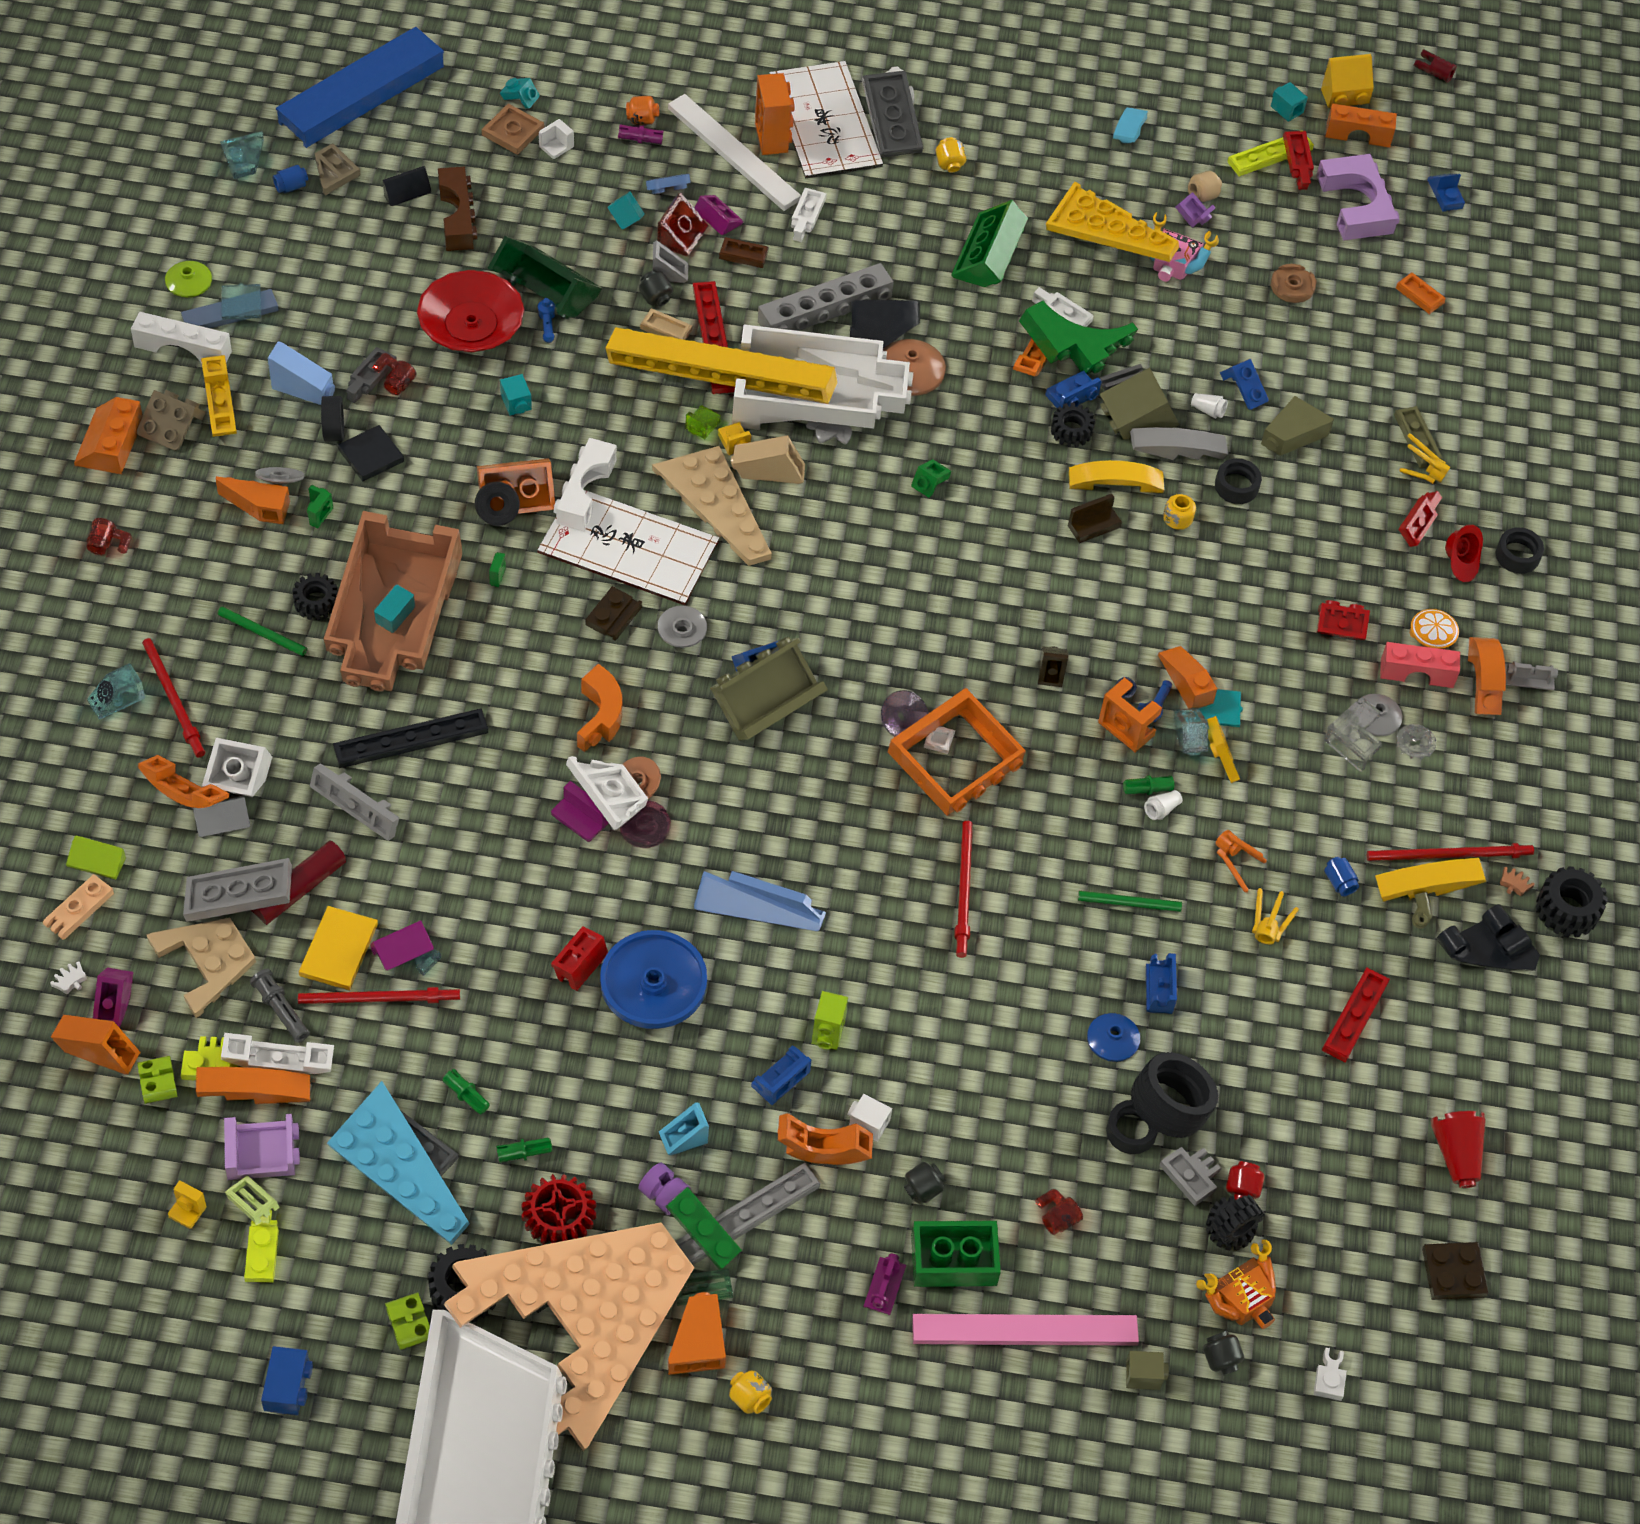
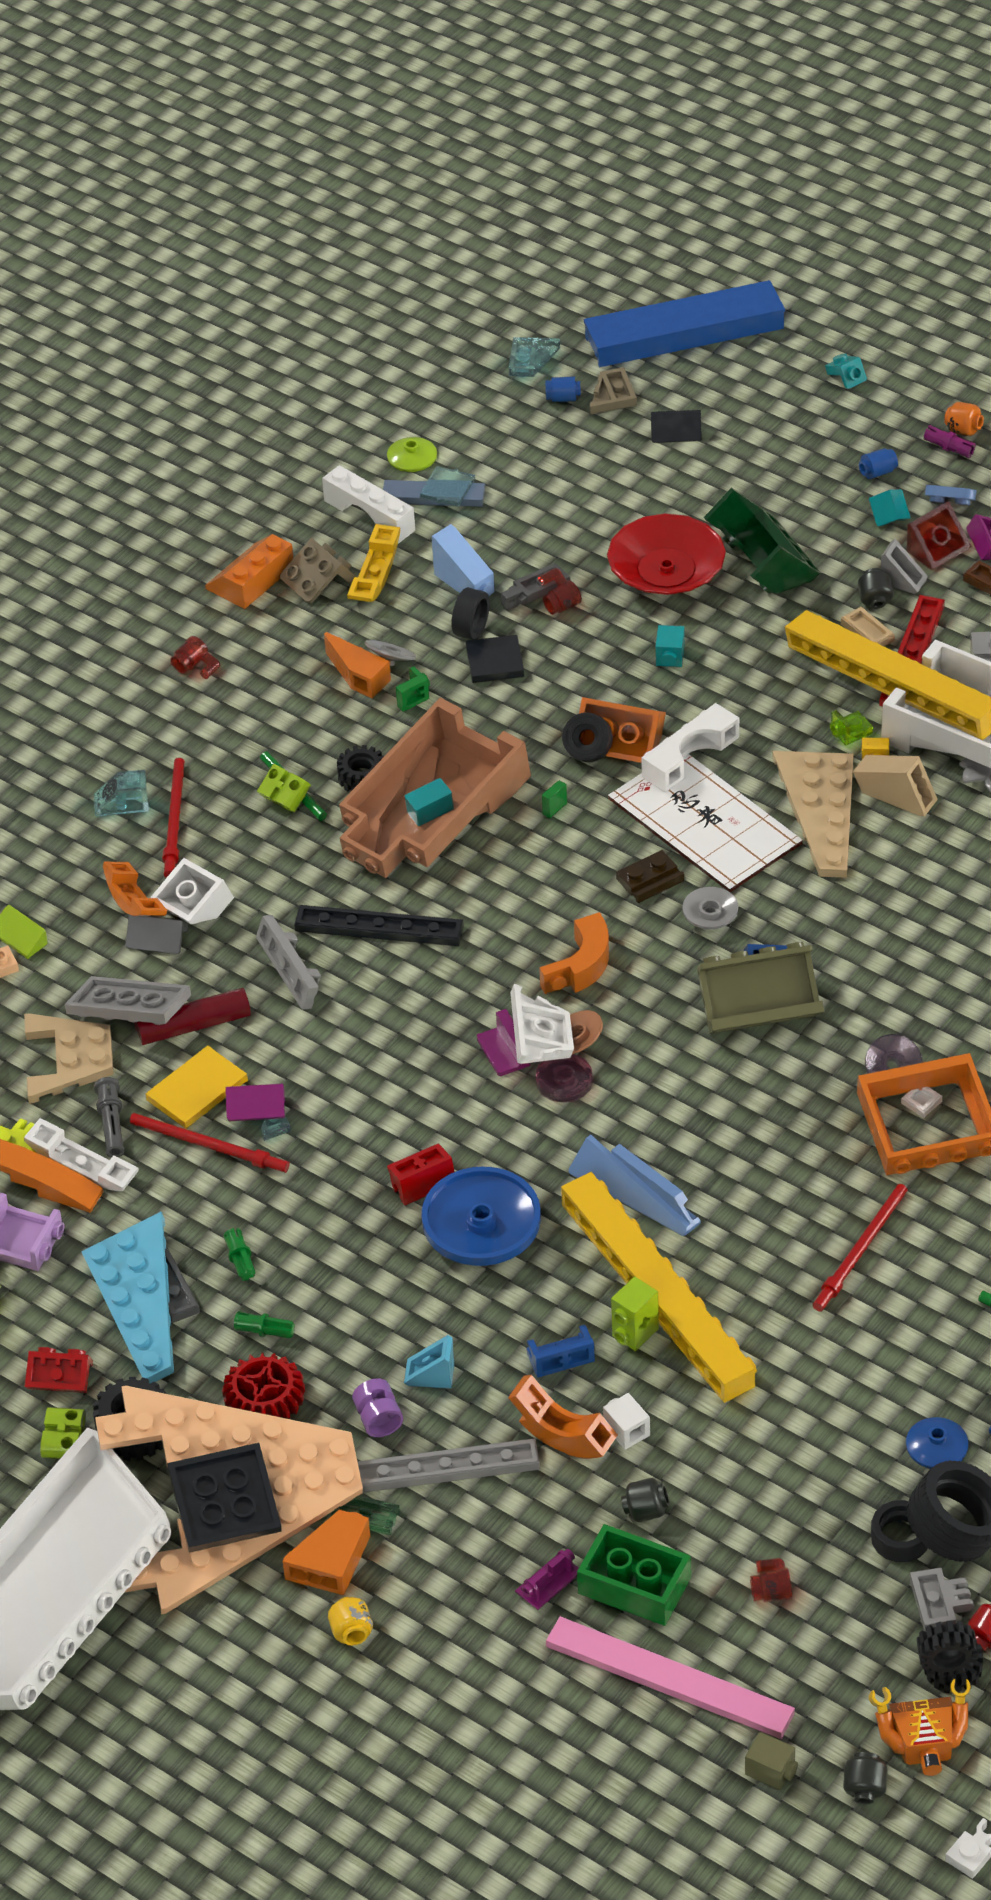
camera: 35 degrees right, 10 degrees down
reddish brown arch [438,166,477,251] -> none
medium nougat plate [482,103,544,155] -> none
blue piece [538,298,555,343] -> none
white panel [539,119,574,159] -> none
green plate [665,1187,742,1270] -> none
none -> red bracket [25,1347,93,1393]
none -> black plate [167,1443,281,1553]
none -> lime piece [256,764,311,813]
none -> yellow brick [561,1172,757,1403]
none -> blue brick [859,448,898,479]

